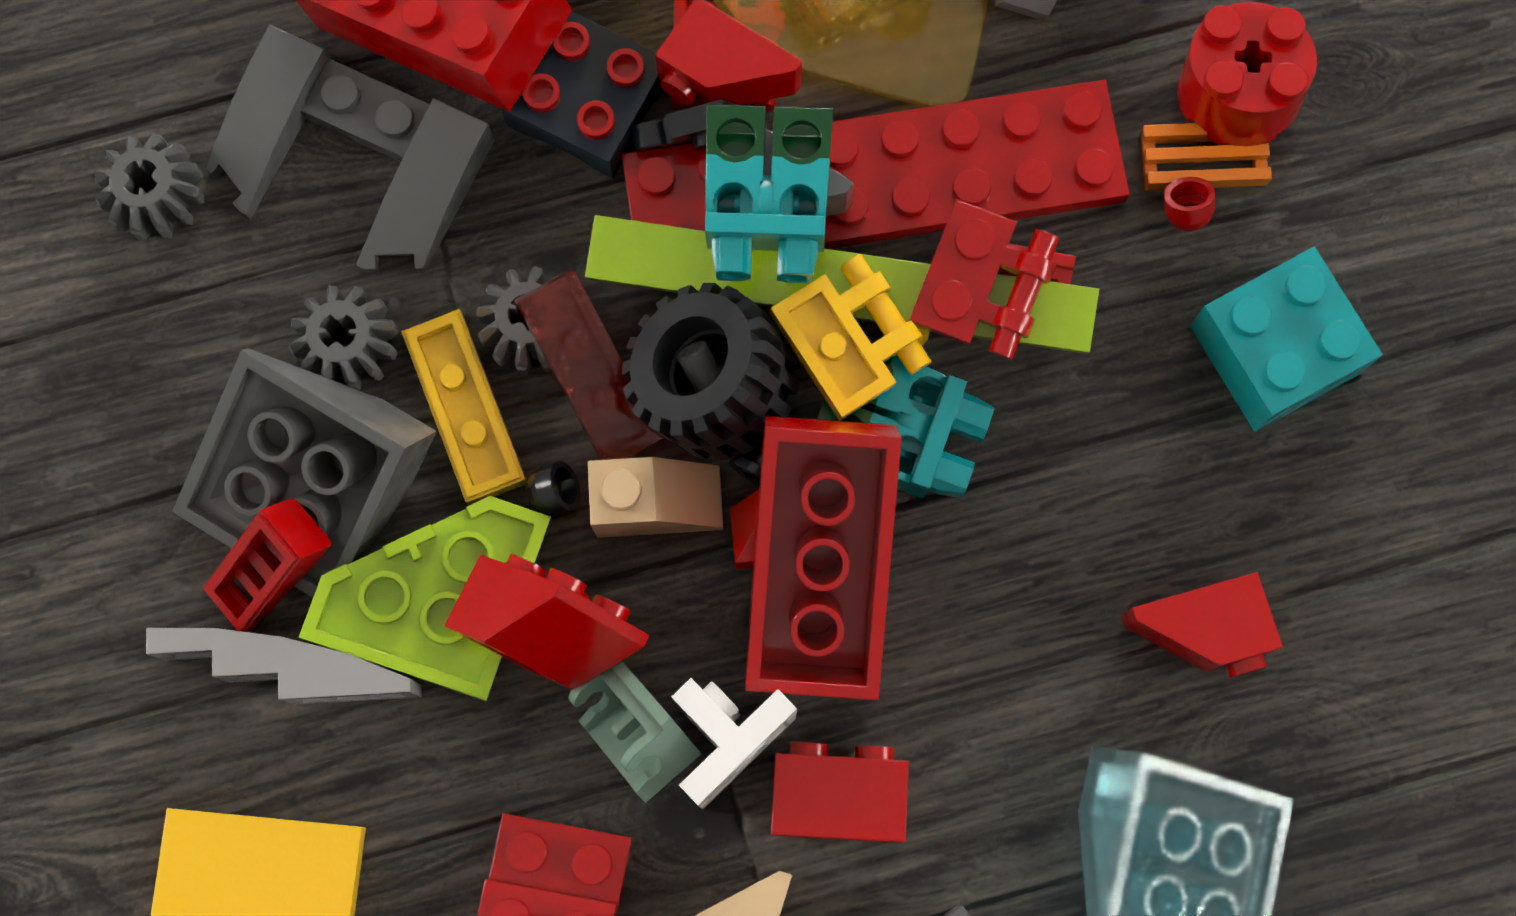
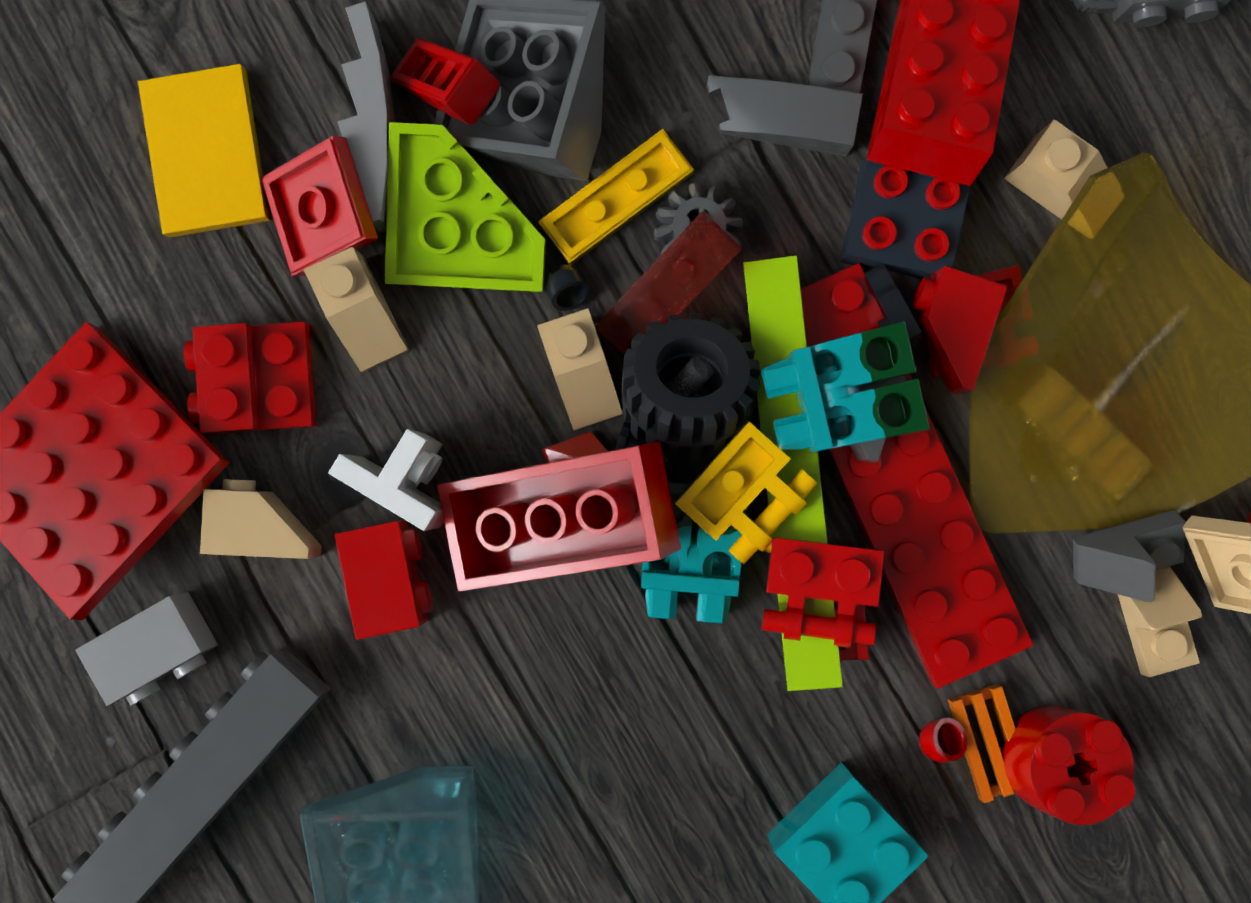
camera: 70 degrees right, 10 degrees up
dark grey gear [289,285,399,390] -> none
red slope [444,554,650,690] -> none
sand green hinge [568,661,701,803] -> none
red slope [1122,572,1283,678] -> none
none -> tile [261,136,378,276]
none -> tan slope [303,246,409,373]

